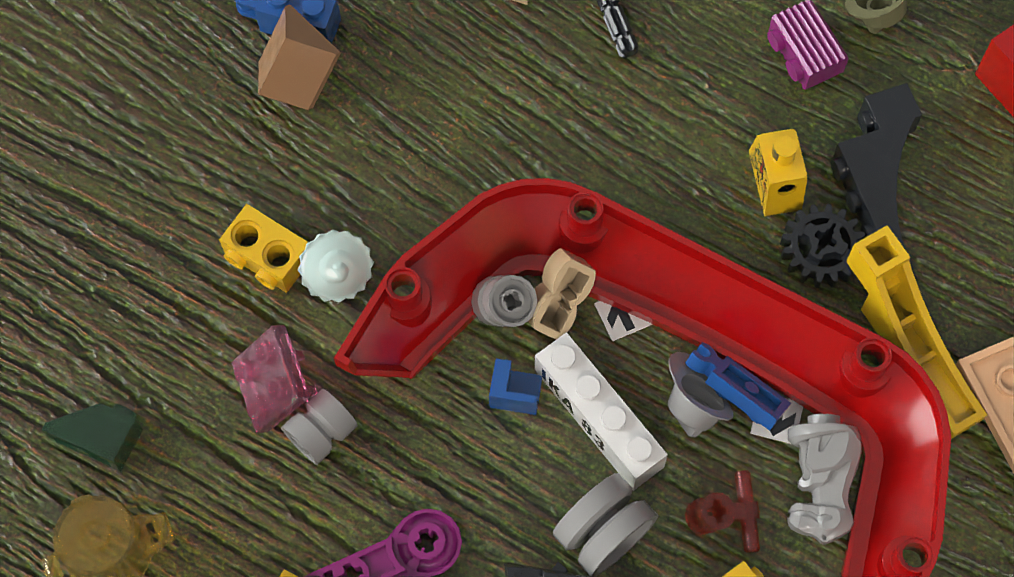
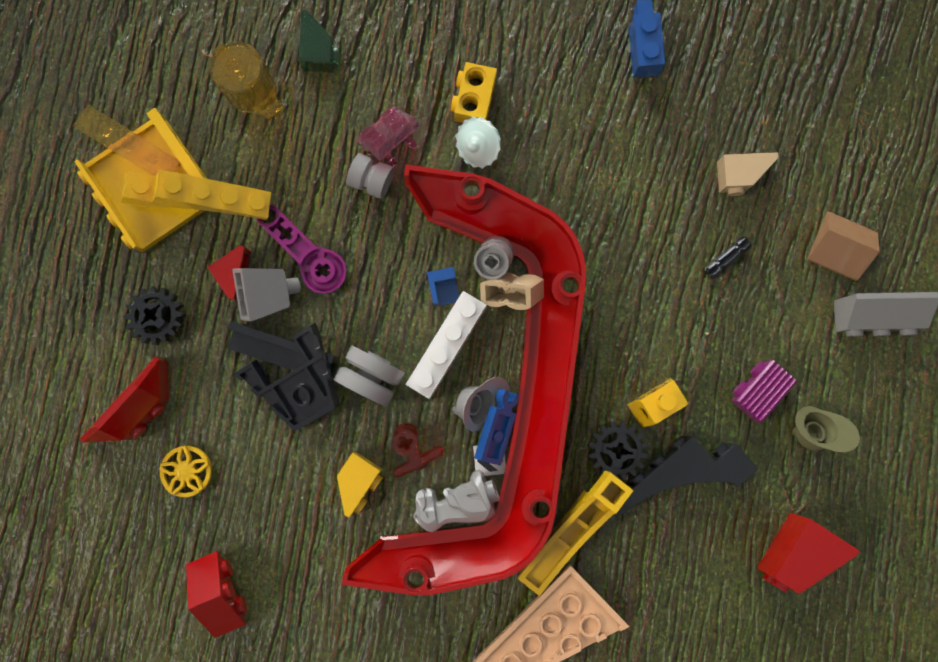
camera: 70 degrees right, 15 degrees up
medium nougat slope [258,5,341,110] -> none
white sticker [594,301,653,342] -> none

